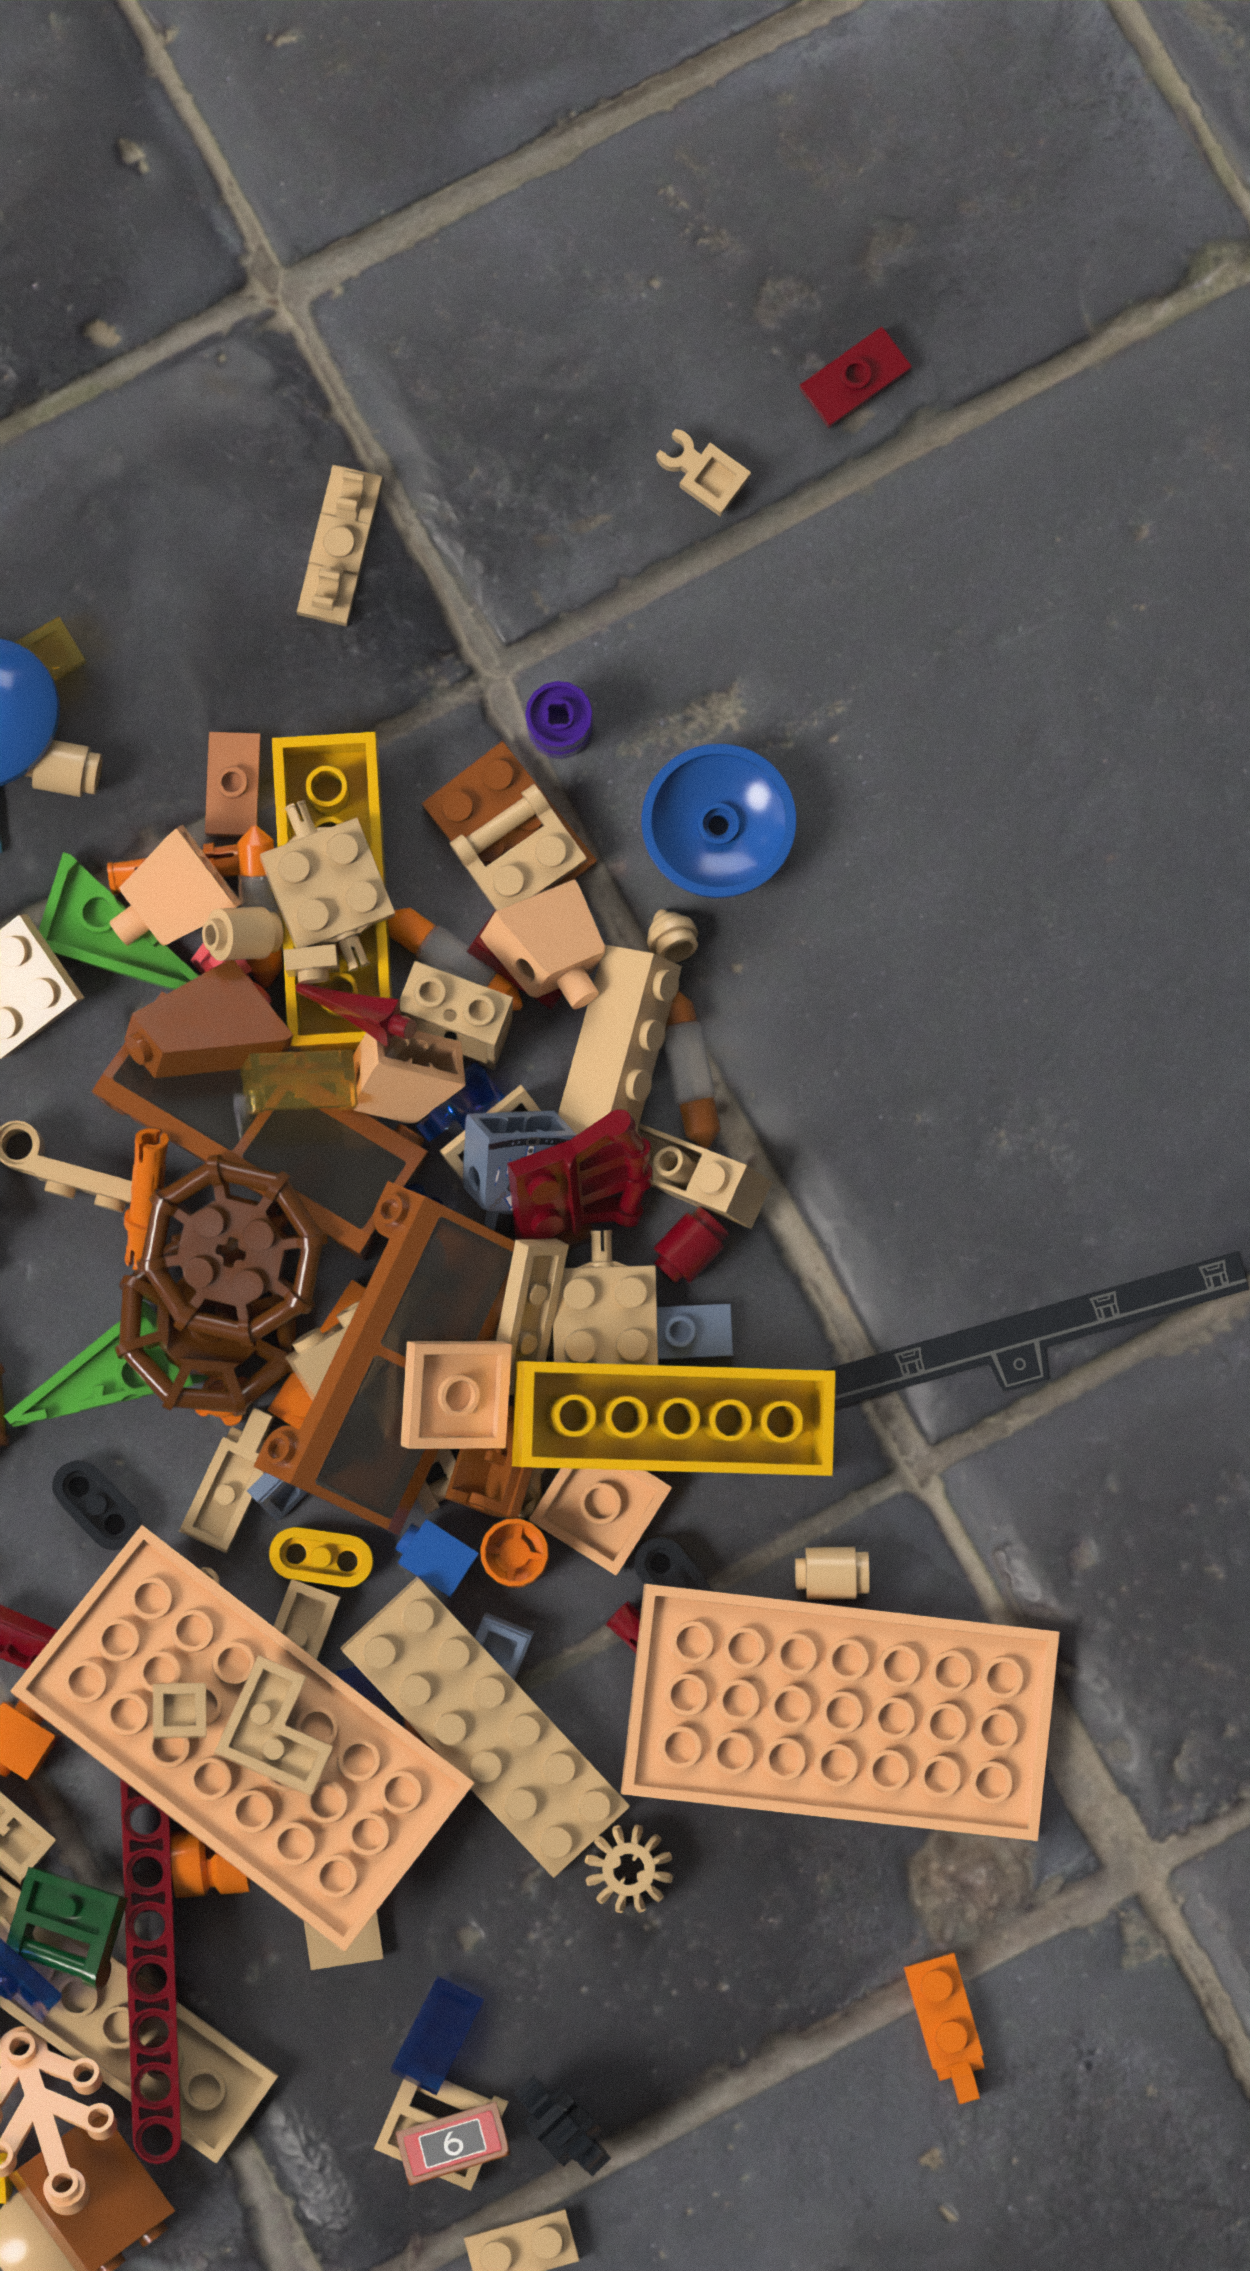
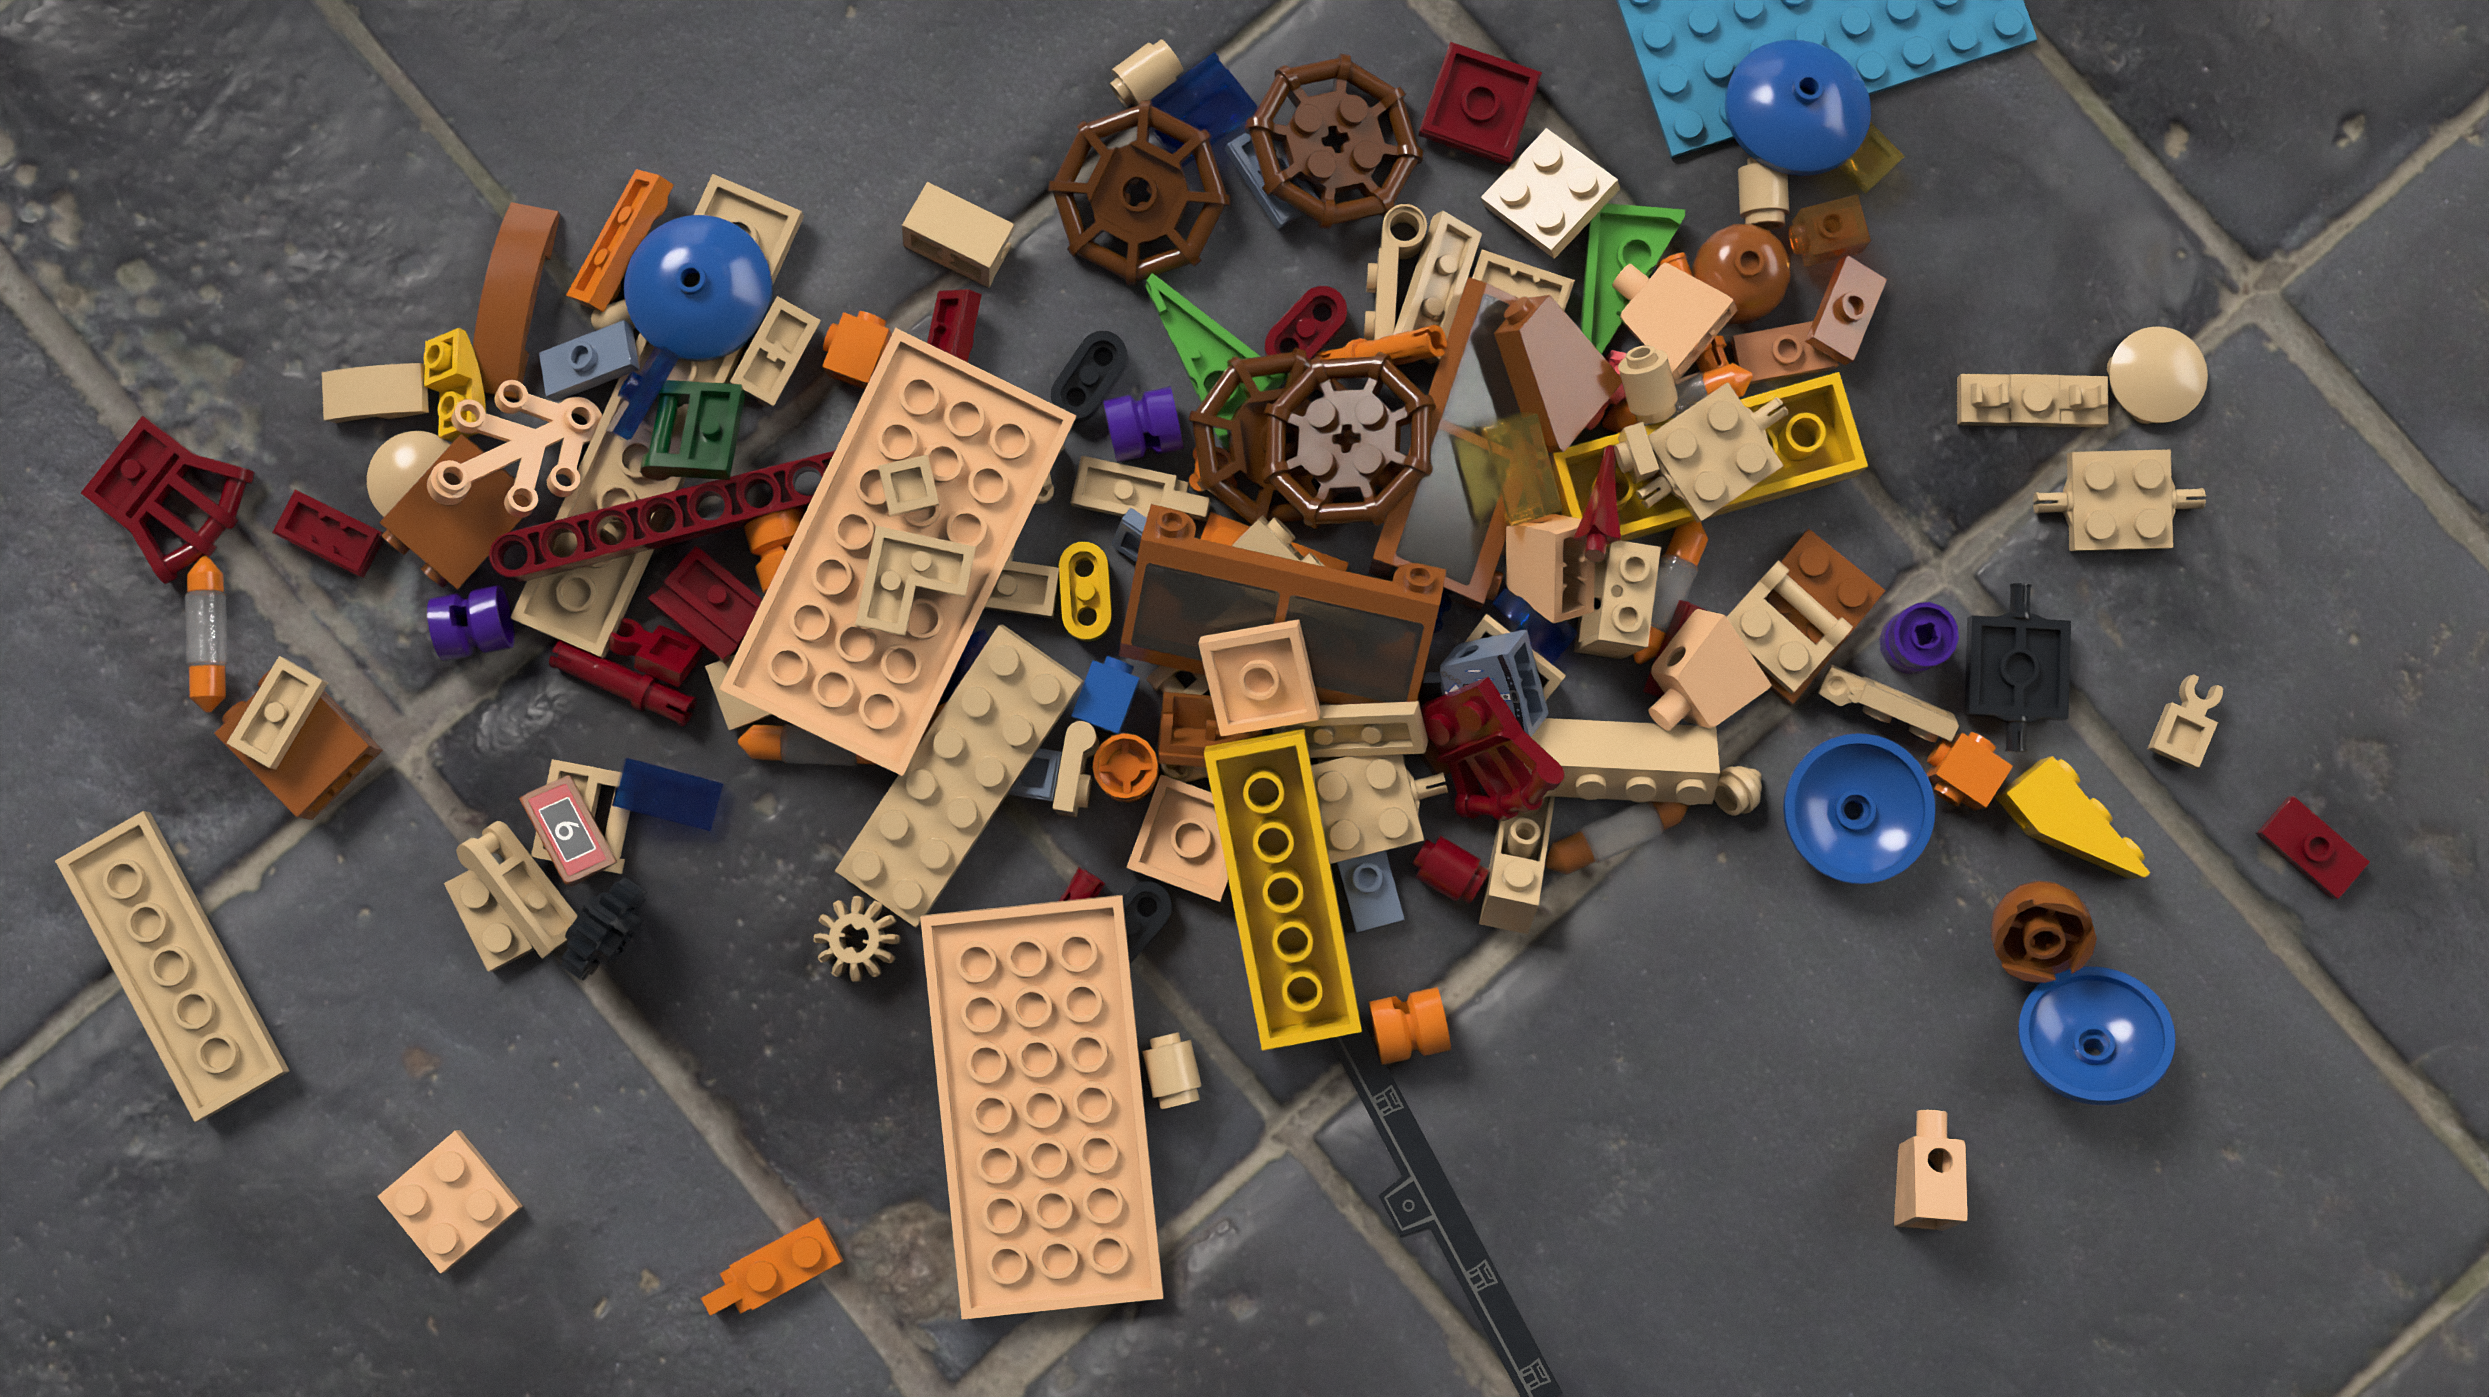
camera: 75 degrees right, 0 degrees up
none -> dark purple wheel [427,585,515,661]
none -> tan plate [456,821,577,959]
none -> dark red pin [549,640,697,727]
none -> dark red plate [609,618,703,687]
none -> dark red plate [648,546,762,664]
none -> clear piece [738,724,877,766]
none -> tan plate [1053,721,1099,818]
none -> dark purple wheel [1103,386,1184,463]
none -> dark red plate [1265,286,1347,360]
none -> orange wheel [1368,987,1451,1065]
none -> tan plate [1393,211,1482,364]
none -> tan plate [1472,250,1575,312]
none -> dark orange cylinder [1691,224,1791,324]
none -> clear orange brick [1789,194,1871,267]
none -> plate [1805,255,1887,365]
none -> tan hinge [1818,664,1959,742]
none -> light nougat torso [1894,1110,1967,1230]
none -> orange brick [1926,732,2013,811]
none -> black plate [1964,583,2071,753]
none -> dark orange cylinder [1990,881,2097,983]
none -> yellow slope [1995,756,2150,880]
none -> blue dish [2018,966,2176,1106]
none -> tan plate [2033,449,2206,551]
none -> tan dish [2107,327,2208,424]

